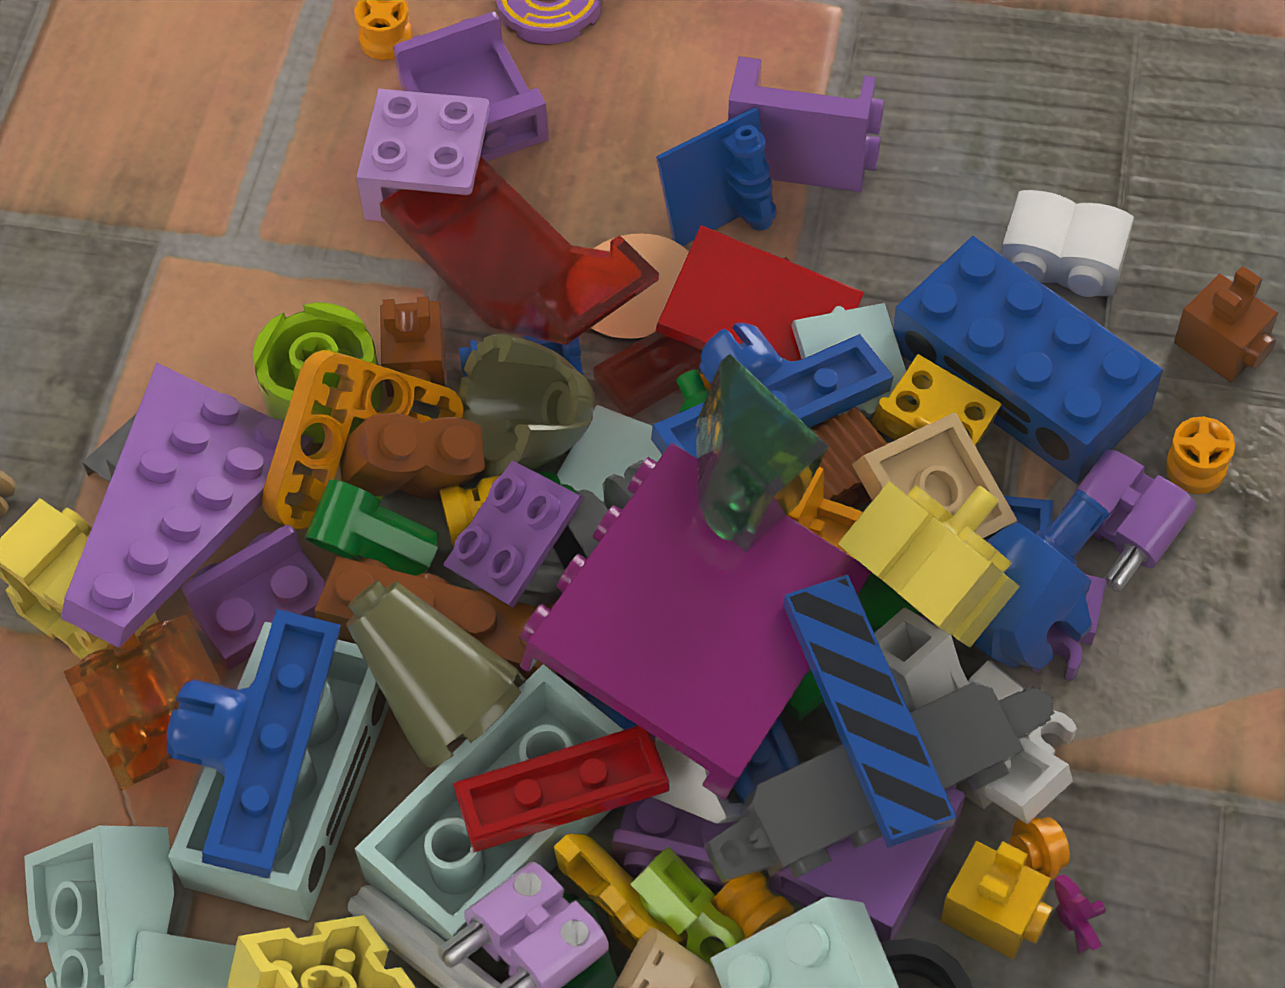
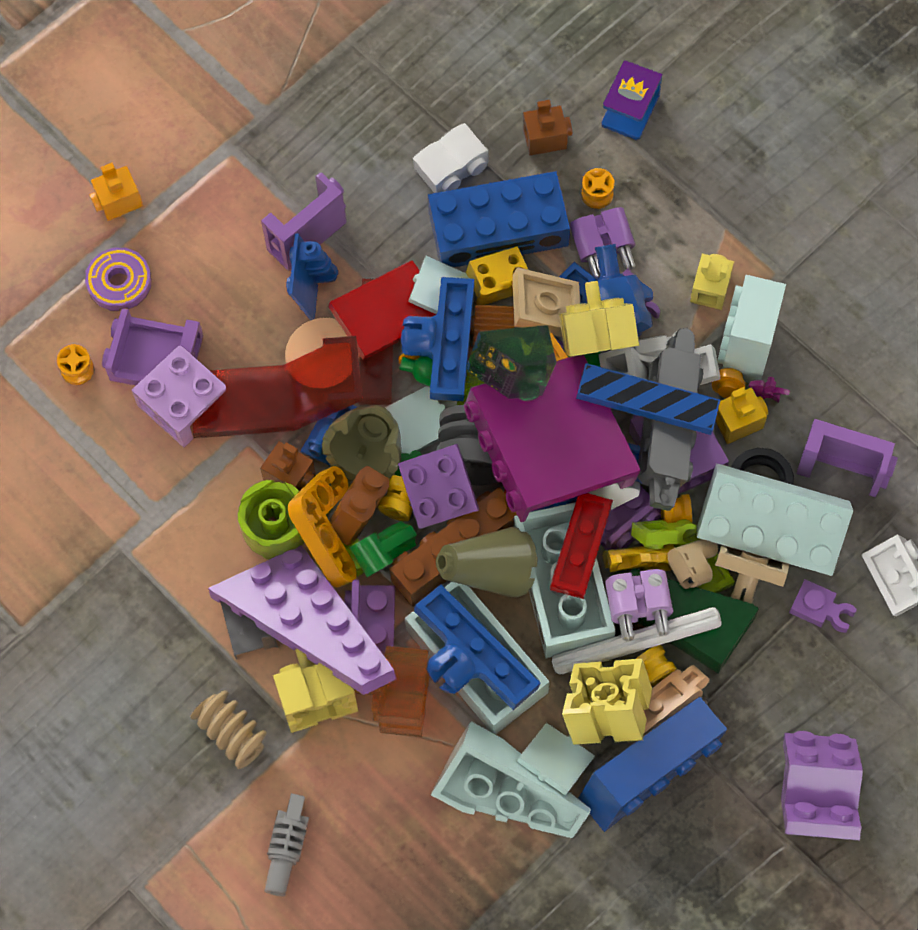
camera: 55 degrees left, 10 degrees up
none -> light yellow brick [690,254,734,310]
none -> light aqua brick [717,275,786,383]

